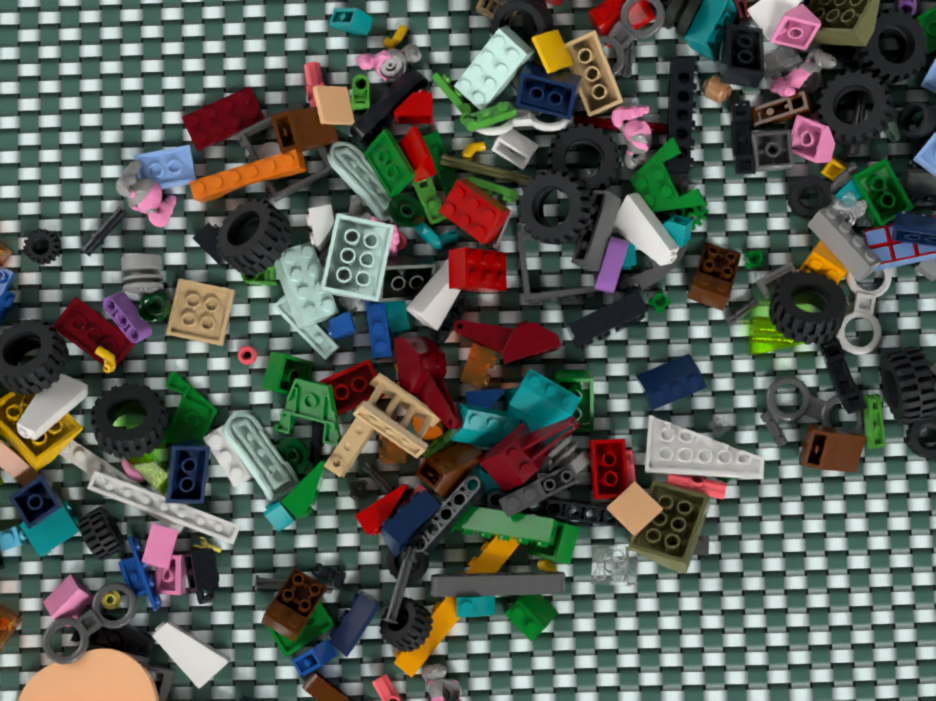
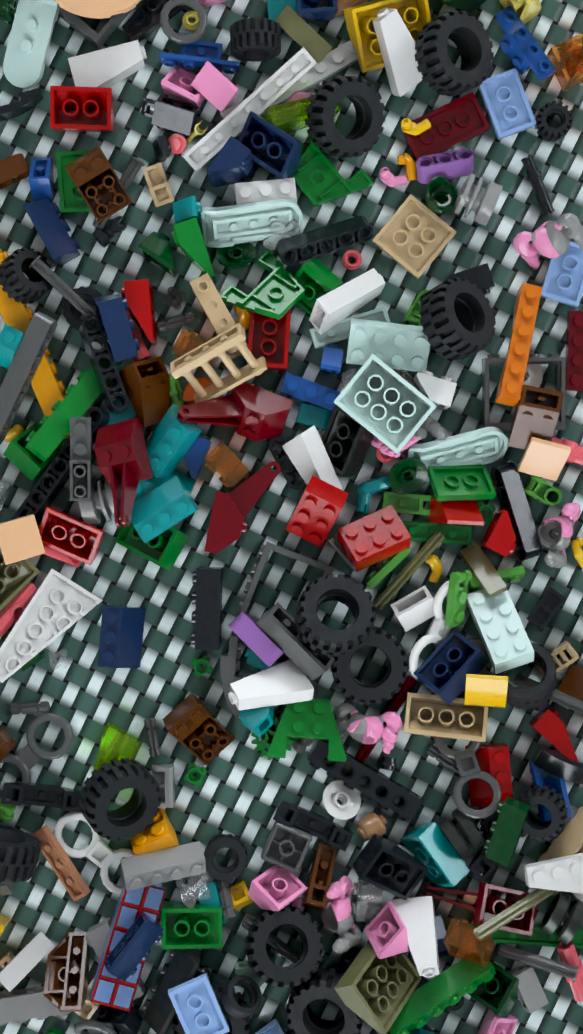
camera: 120 degrees right, 5 degrees up
black pin [309,424,325,464] -> none
none -> nougat tile [31,825,91,902]
none -> red slope [50,86,114,133]
none -> dark green slope [138,231,177,277]
none -> tan slope [142,162,175,208]
none -> black plate [152,135,171,163]
none -> coral plate [168,133,187,154]
none -> dark blue slope [207,136,253,187]
none -> light orange arm [234,307,250,330]
none -> clear plate [263,219,300,253]
none -> olive tile [274,5,333,64]
none -> black beam [275,216,374,265]
none -> white slope [309,268,386,335]
none -> white dish [323,780,361,820]
none -> black plate [378,756,398,771]
none -> bright pink arm [379,167,408,187]
none -> light orange arm [397,153,417,181]
none -> olive tile [460,543,507,598]
none -> green plate [477,502,496,524]
none -> light blue plate [478,68,537,140]
none -> black hinge [526,587,567,631]

